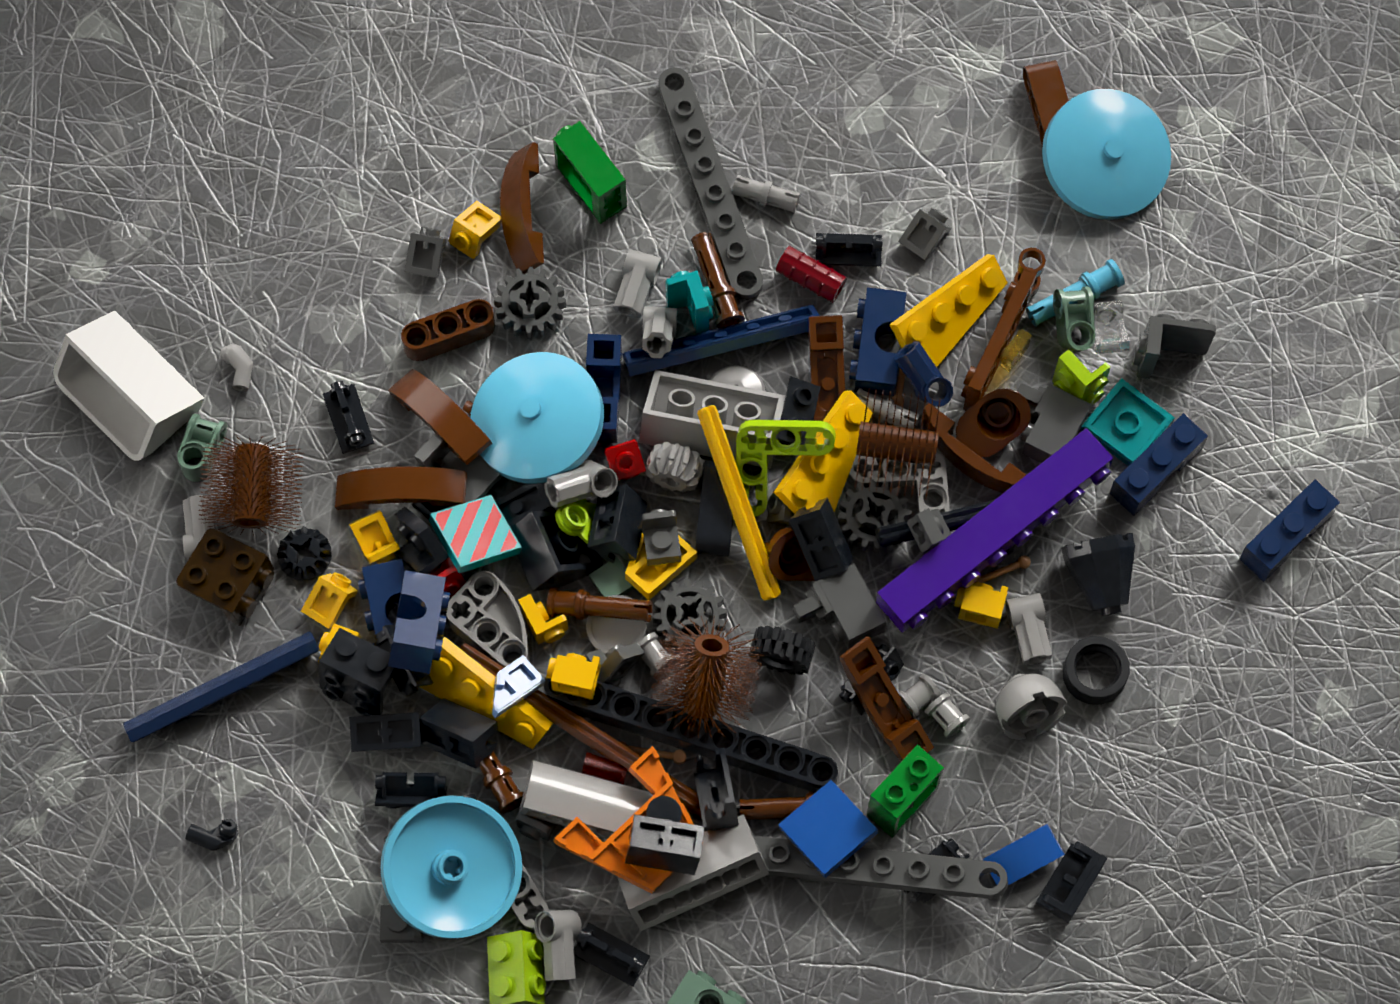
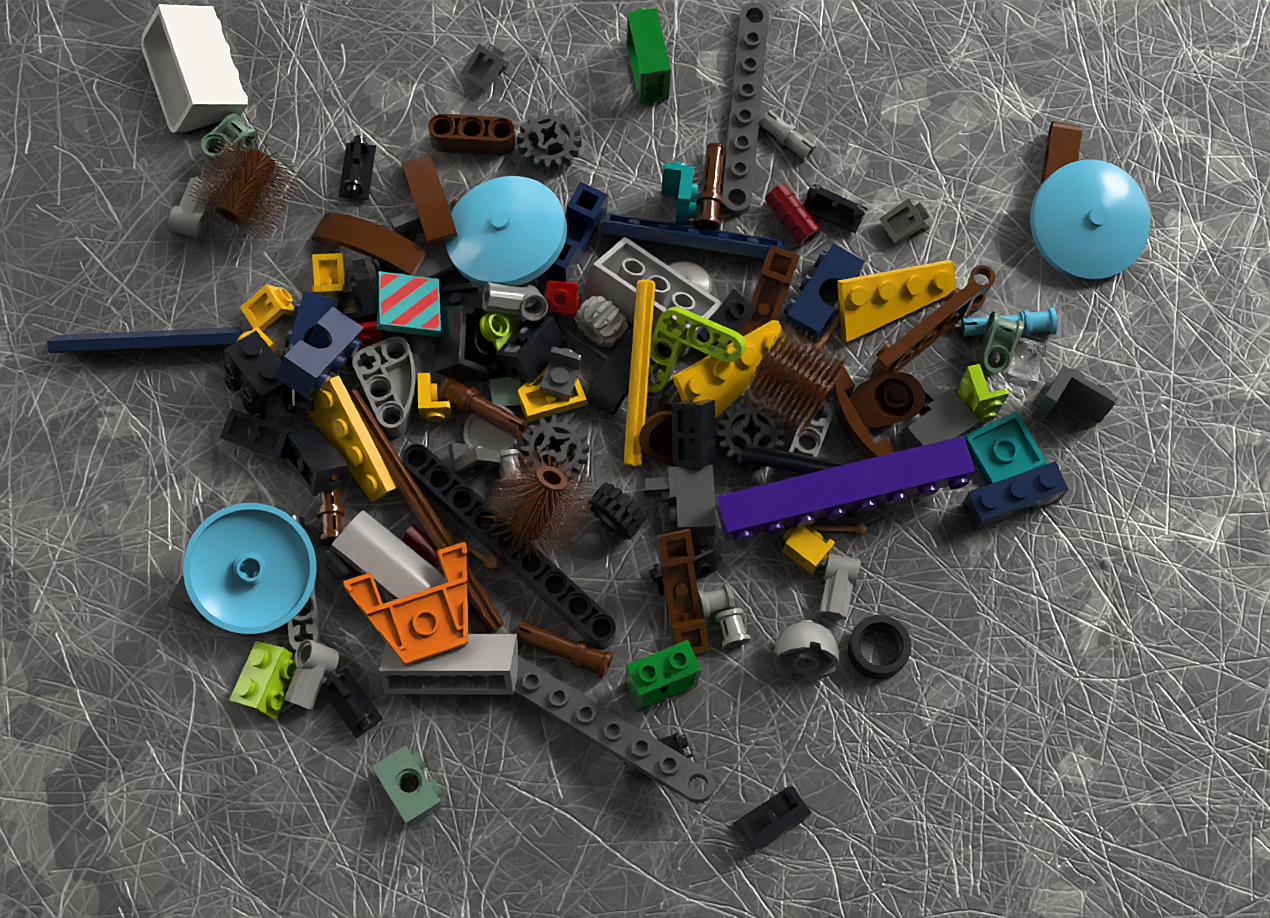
camera: 20 degrees right, 0 degrees up
dark brown bracket [176,528,274,626] -> none
black arm [185,819,239,851] -> none
light grey arm [220,343,253,391] -> none
black gear [277,526,332,580] -> none
black hinge [375,772,447,809] -> none
yellow bracket [448,201,502,259] -> none
tile [492,655,546,718] -> none
reddish brown slope [500,142,544,274] -> none
yellow brick [546,653,601,699] -> none
light grey piece [614,249,662,318] -> none
hinge [625,814,705,875] -> none
light grey piece [642,306,677,358] -> none
black tile [645,796,682,822] -> none
black hinge [694,748,739,832] -> none
blue tile [778,780,878,878] -> none
dark blue piece [894,341,953,407] -> none
dark grey bracket [907,508,951,553] -> none
blue slope [983,824,1065,885] -> none
clear yellow tile [1000,329,1032,372] -> none
black cone [1061,533,1135,616] -> none
dark blue arch [1239,479,1340,582] -> none

